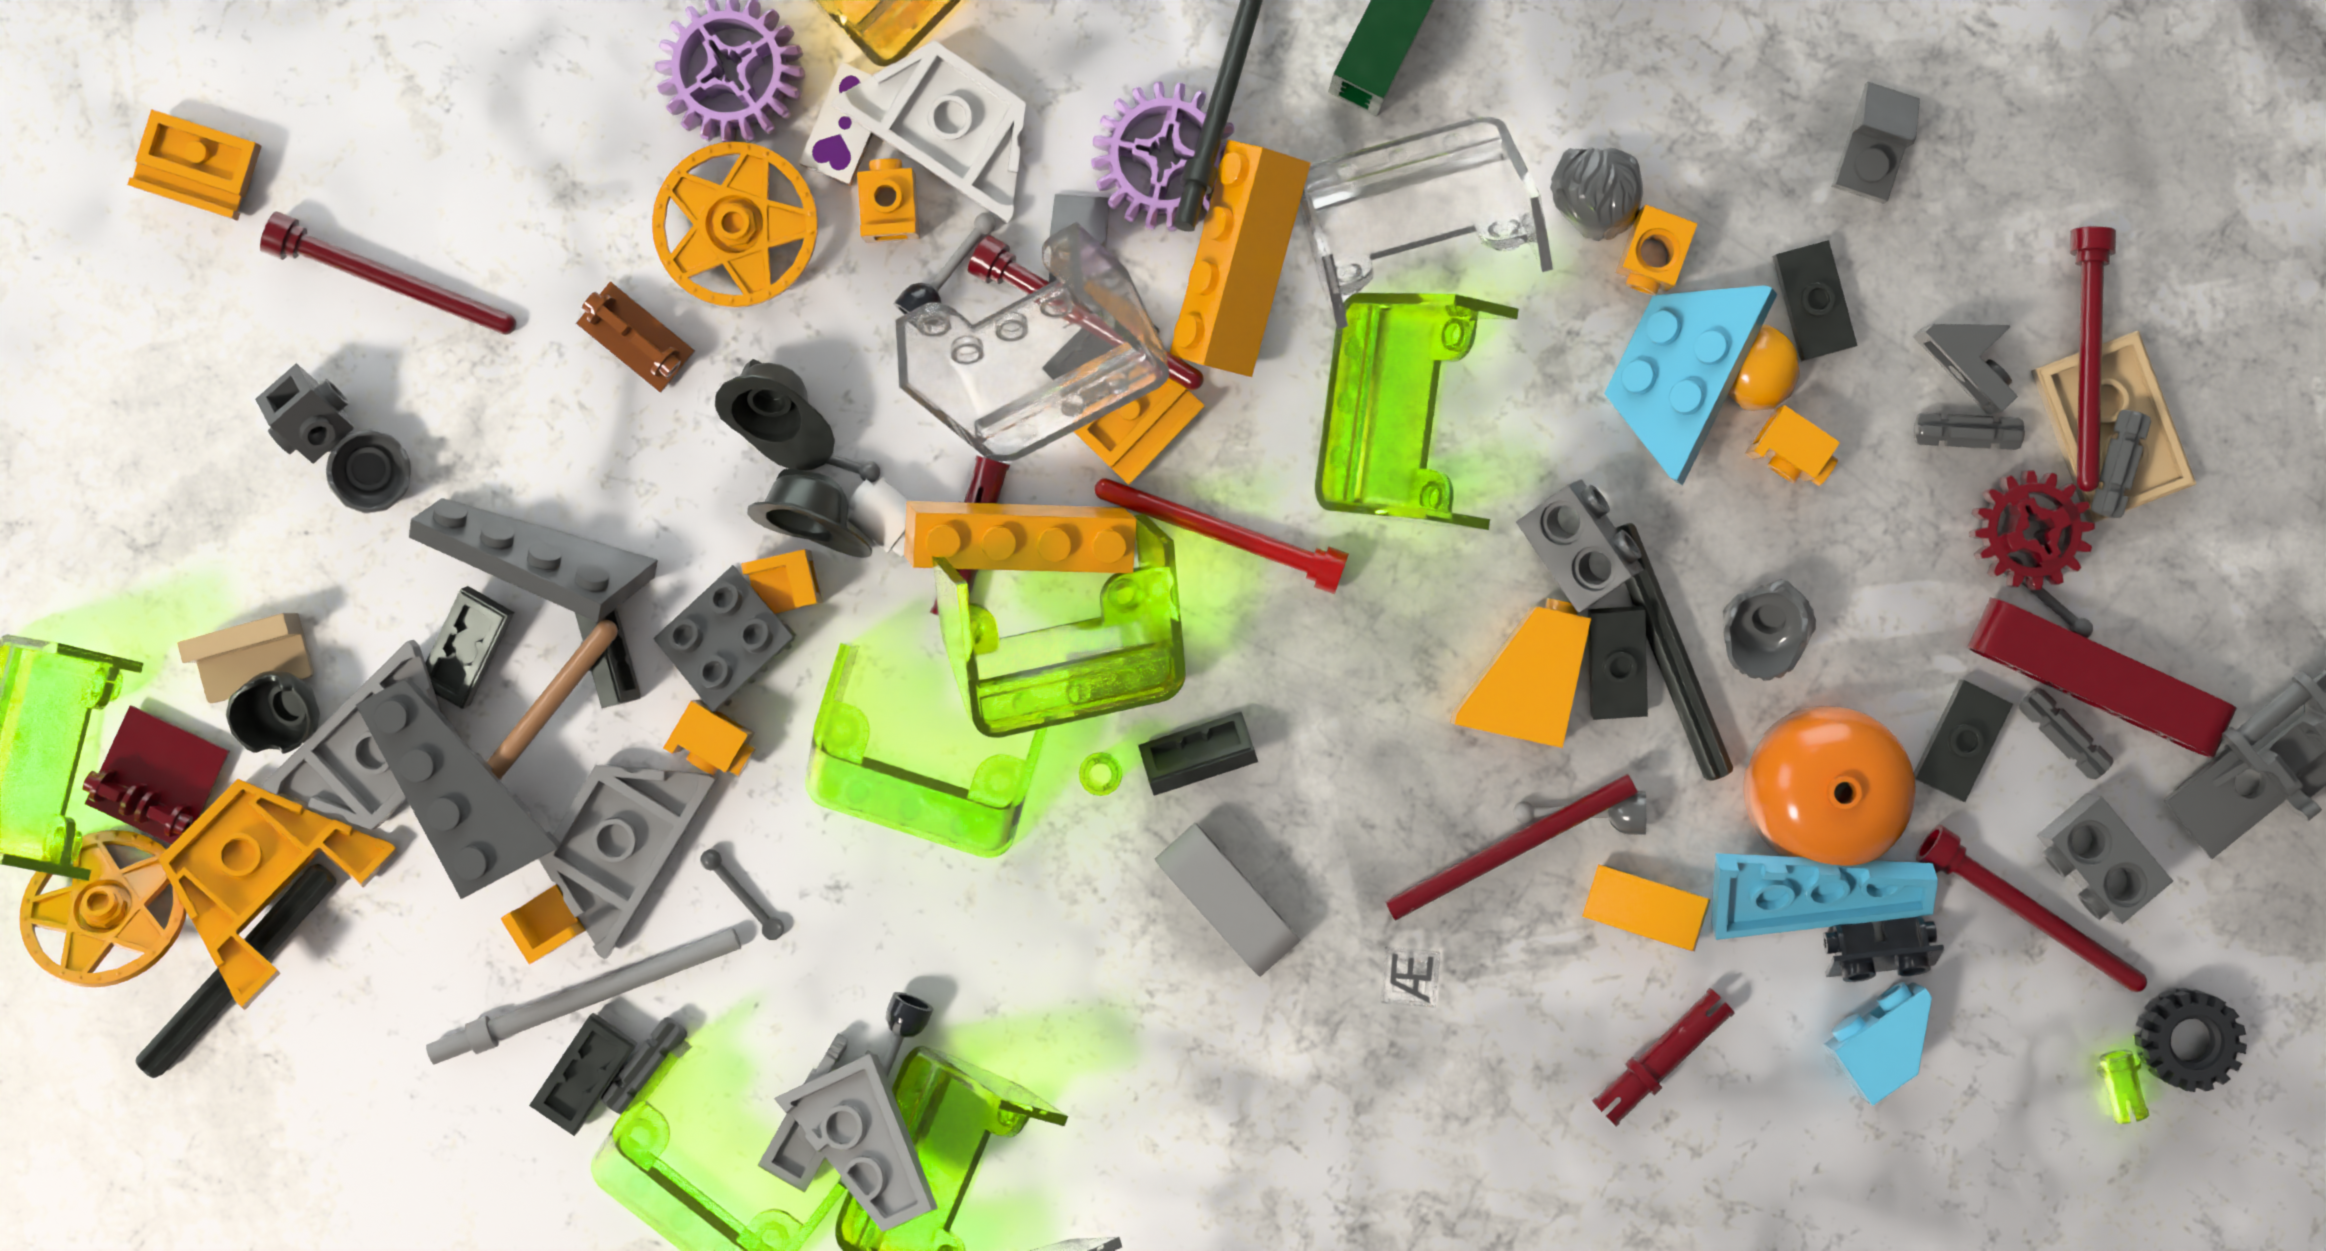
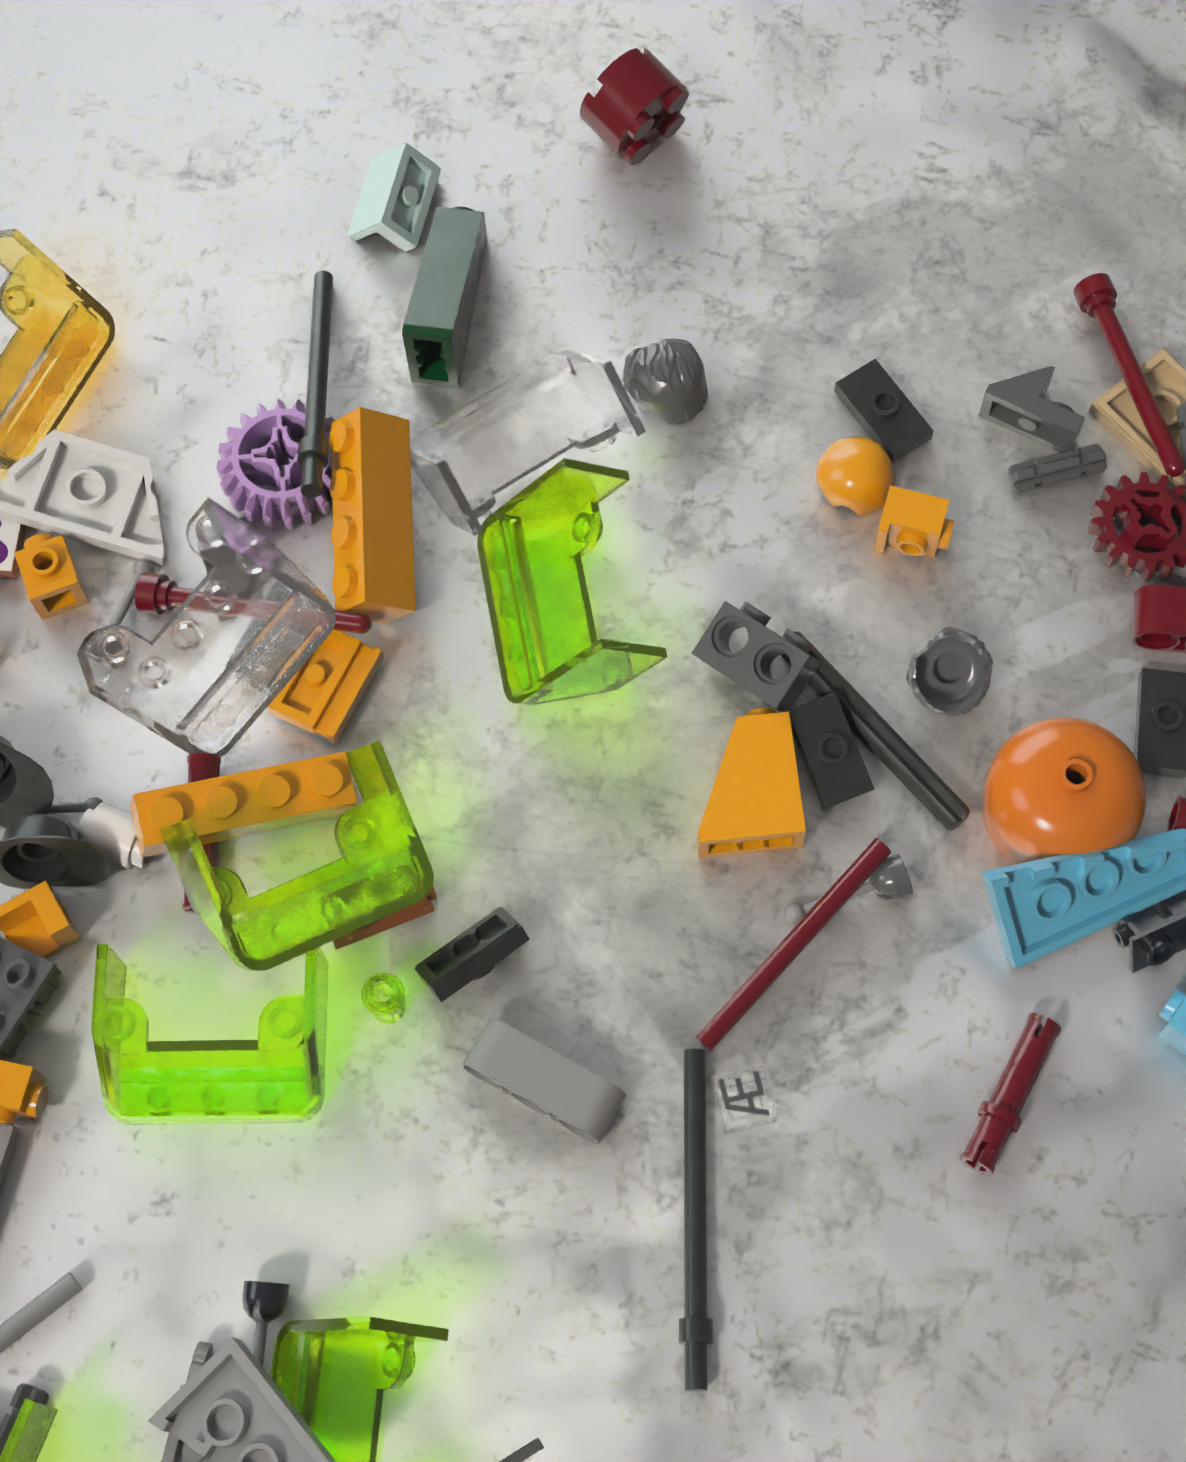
camera: 15 degrees left, 20 degrees down
dark grey hinge [700,849,784,940] -> none
red piece [1094,478,1349,594] -> none
light orange slope [1582,864,1711,951] -> none
medium azure wing [1604,285,1777,485] -> none
light orange brick [1615,205,1698,296] -> none
dark grey slope [1831,82,1920,204] -> none
none -> pearl dark grey bar [679,1048,713,1391]

